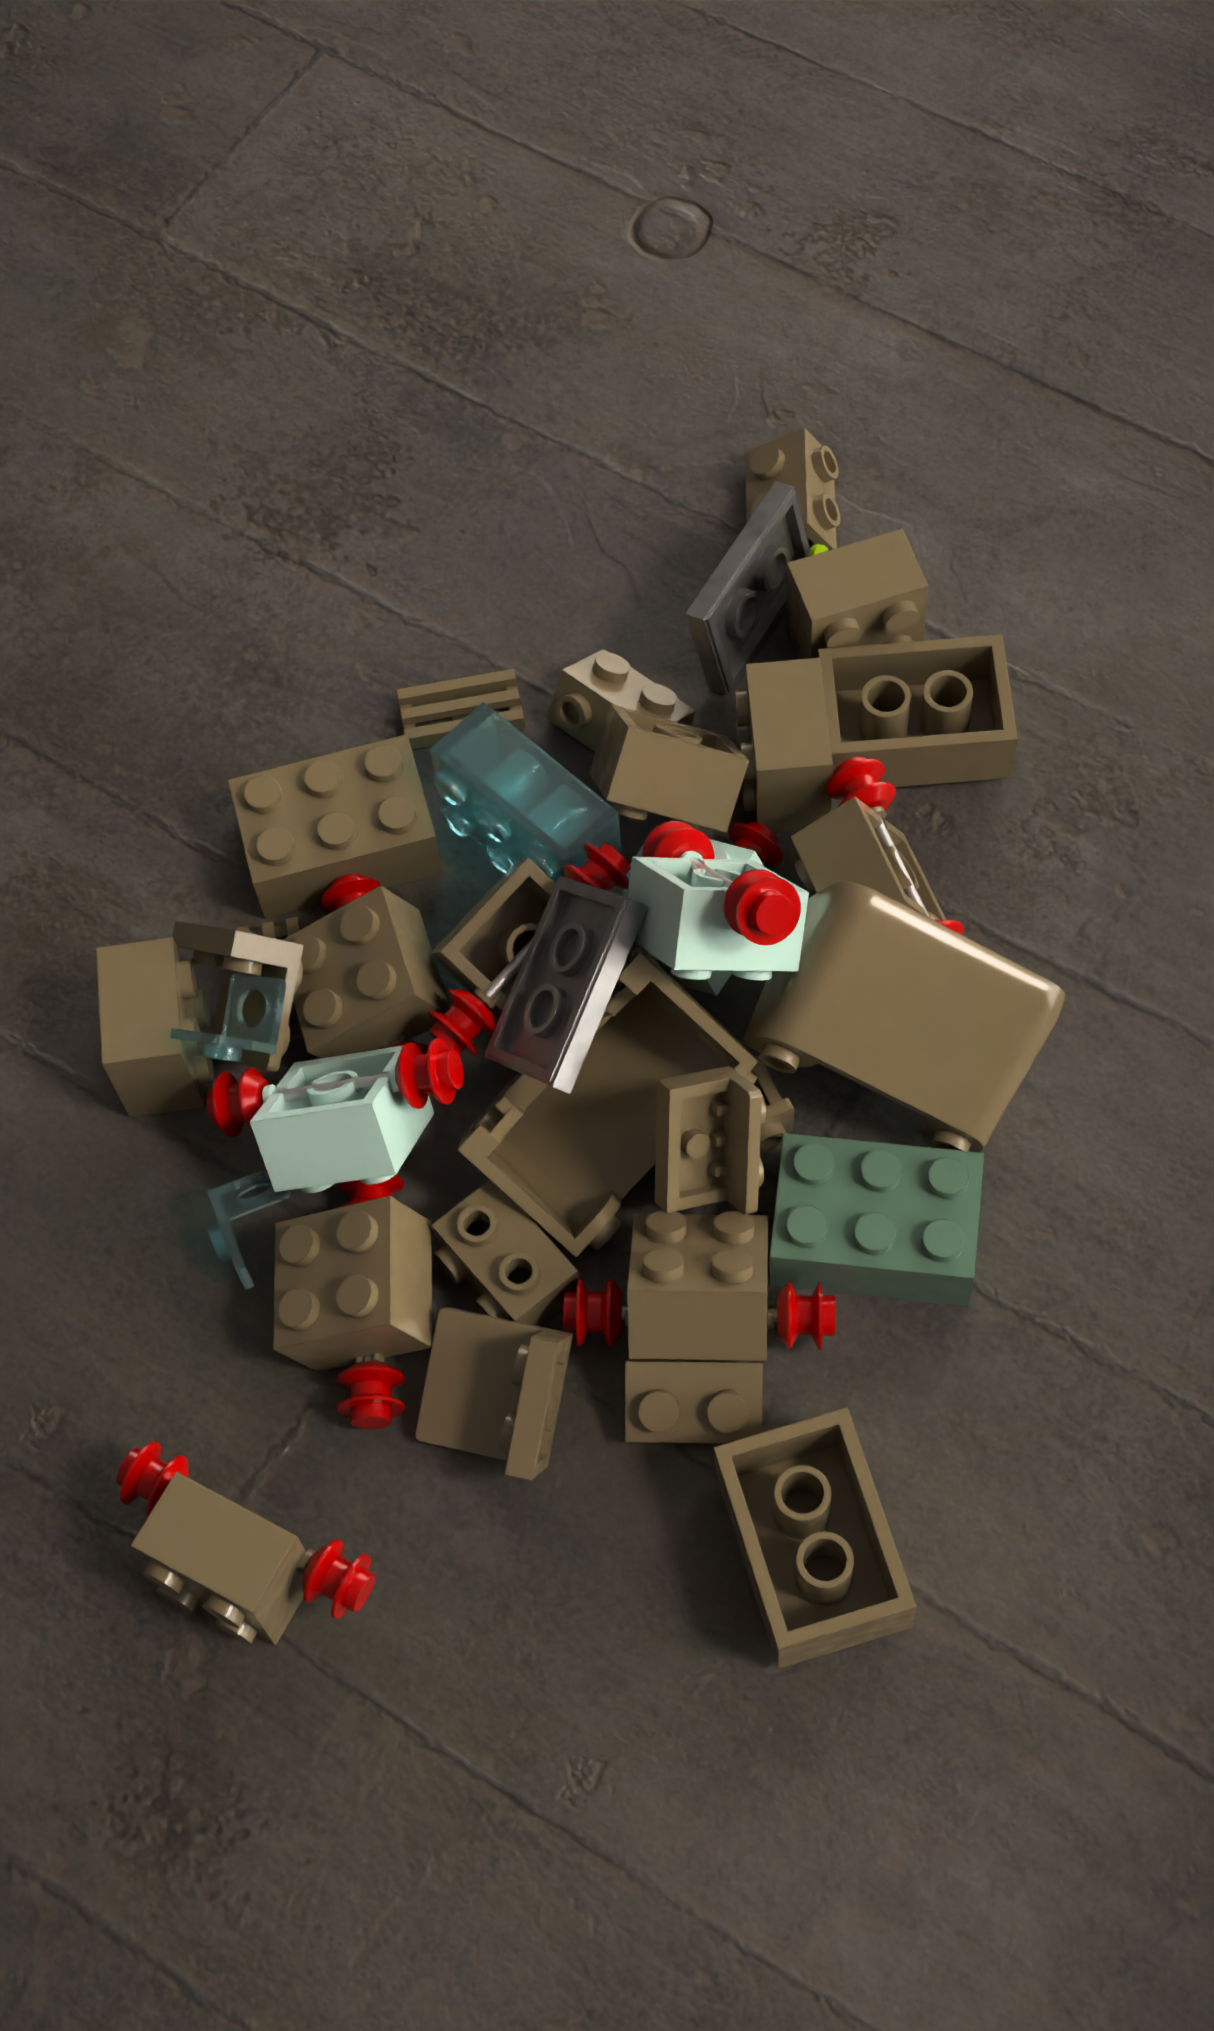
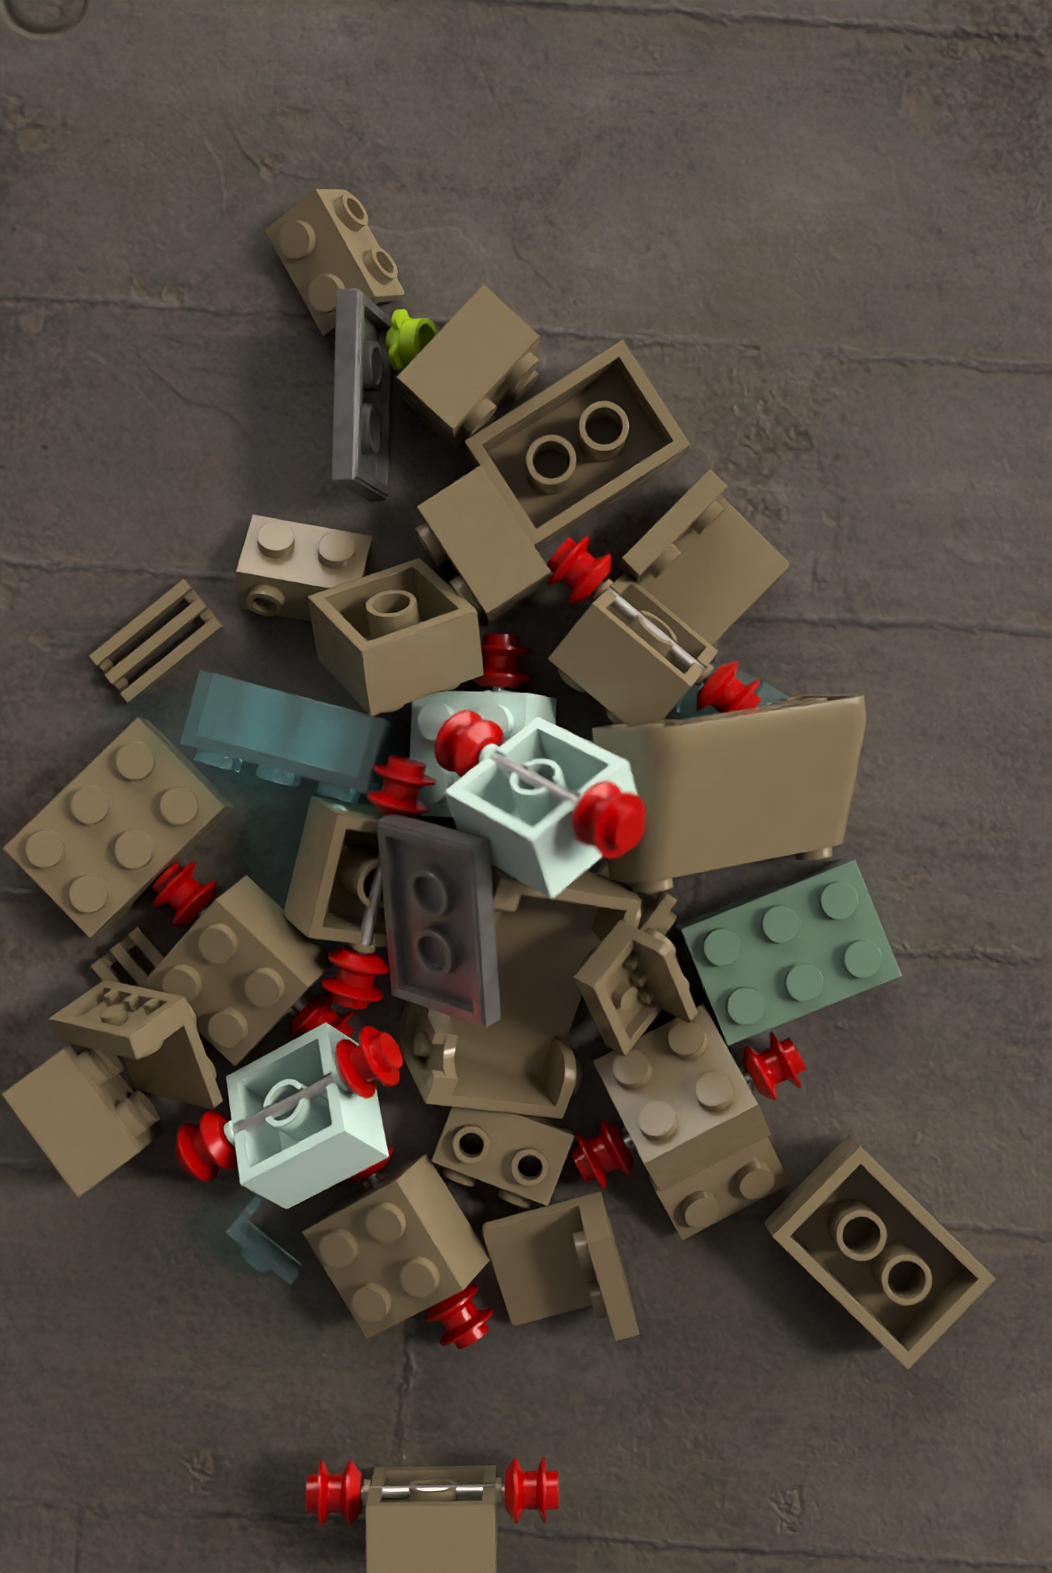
camera: 40 degrees left, 25 degrees up
clear light blue bracket [170,973,286,1062] -> none
none -> dark tan bracket [619,469,789,645]

